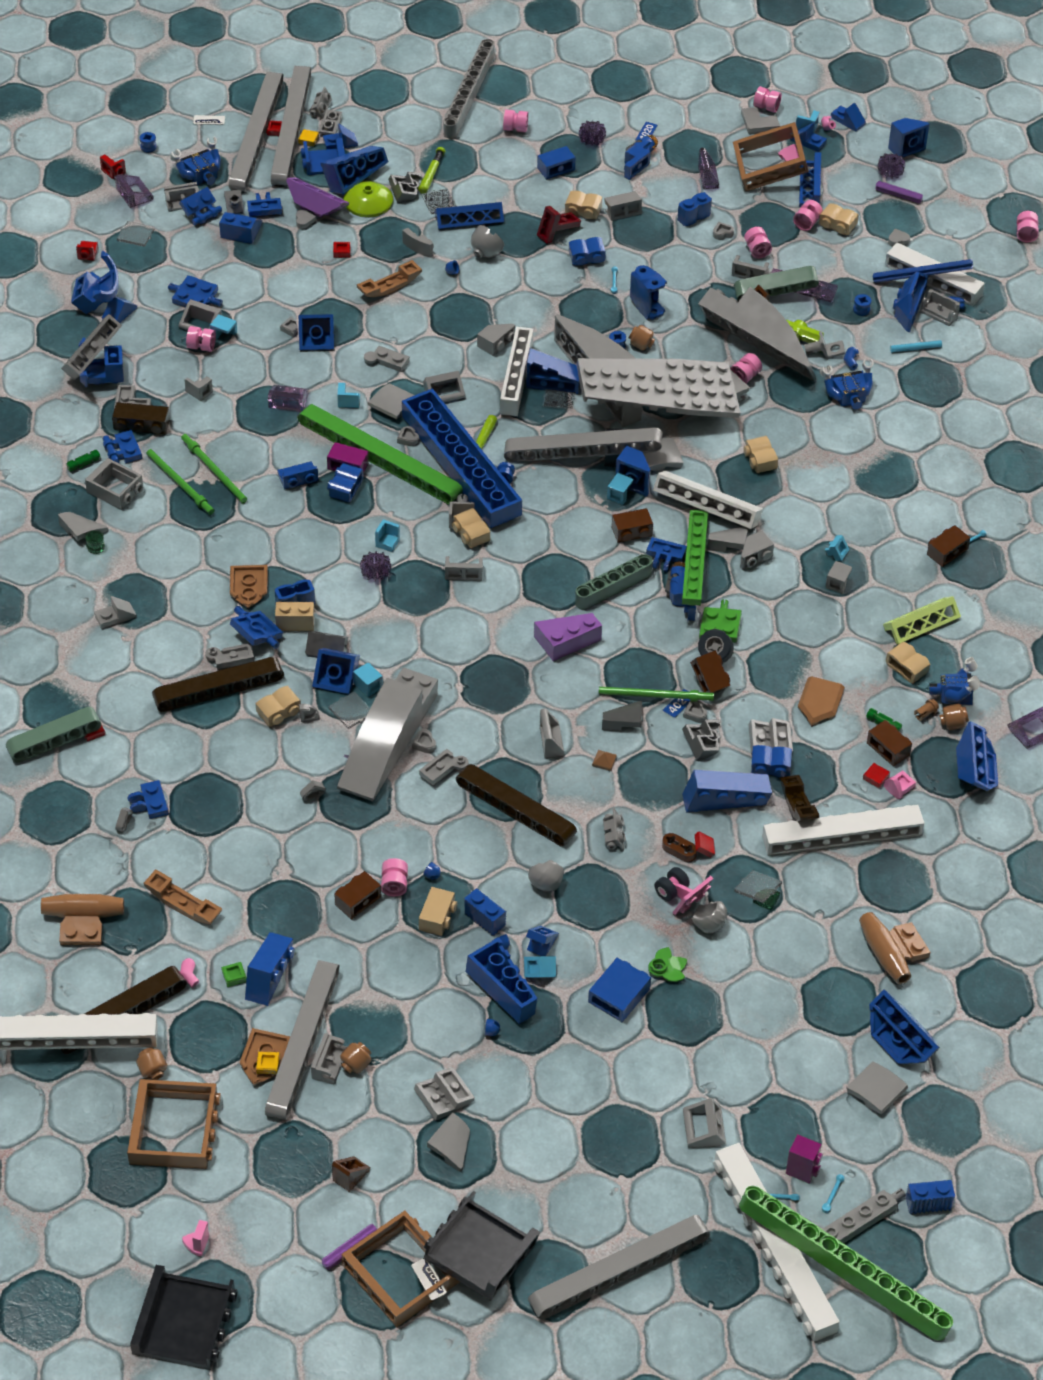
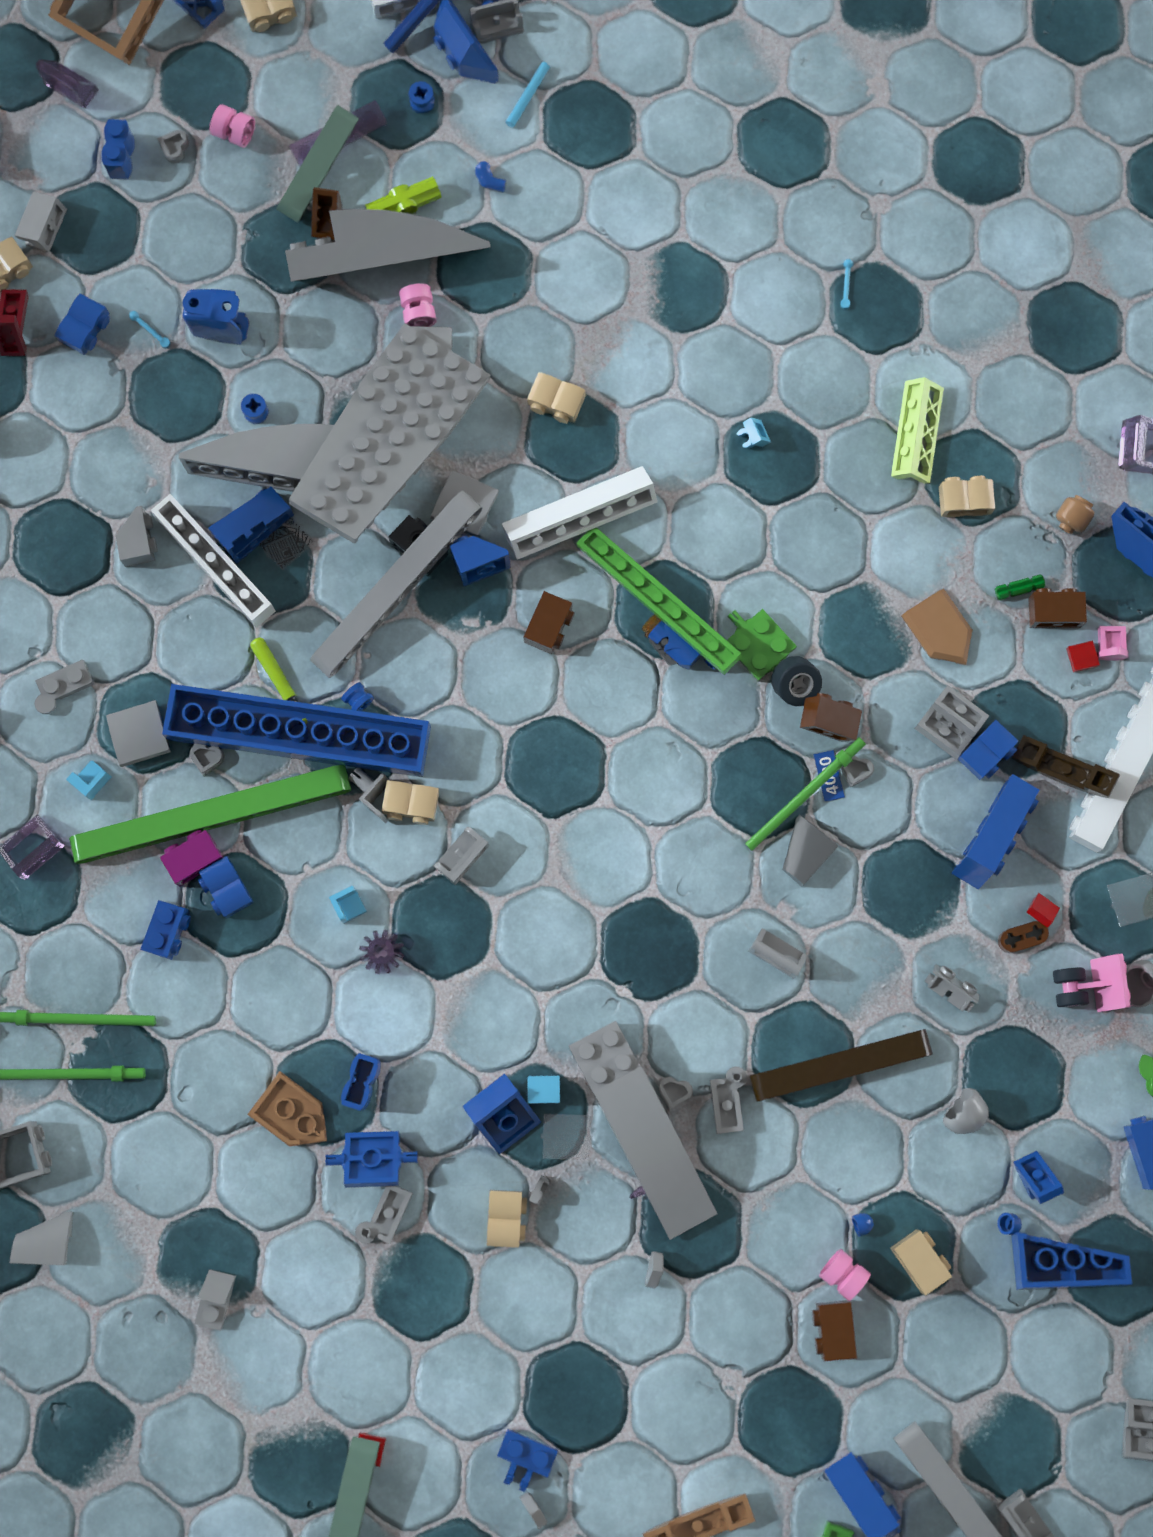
camera: 50 degrees left, 30 degrees up
clear green wheel [85,531,105,554] -> none
dark brown beam [152,657,284,712] -> none
tan brick [275,602,315,631] -> none
flat silver panel [305,631,349,656] -> none
medium nougat head [340,1042,371,1074] -> none
light grey tile [423,371,465,402] -> none
blue brick [465,888,507,935] -> none
blue hinge [485,1019,500,1036] -> none
medium azure panel [524,956,556,978] -> none
medium lavender wedge [534,613,602,661] -> none
sand green beam [575,554,653,610] -> none
medium nougat slope [592,750,617,771] -> none
medium azure panel [607,473,633,505] -> none
medium nougat head [629,325,655,351] -> none
blue hinge [646,537,687,572] -> none
dark grey slope [682,719,720,760] -> none
light grey slope [707,526,749,552] -> none
light grey hinge [731,255,769,279] -> none
light grey slope [740,531,774,570] -> none
bright pink wheel [793,200,823,231] -> none
light grey bracket [804,331,845,359] -> none
blue torso [820,359,874,409] -> none
light grey panel [826,561,852,594] -> none
medium nougat pin [914,699,939,721] -> none
reddish brown brick [927,525,970,567] -> none
blue torso [929,657,980,705] -> none

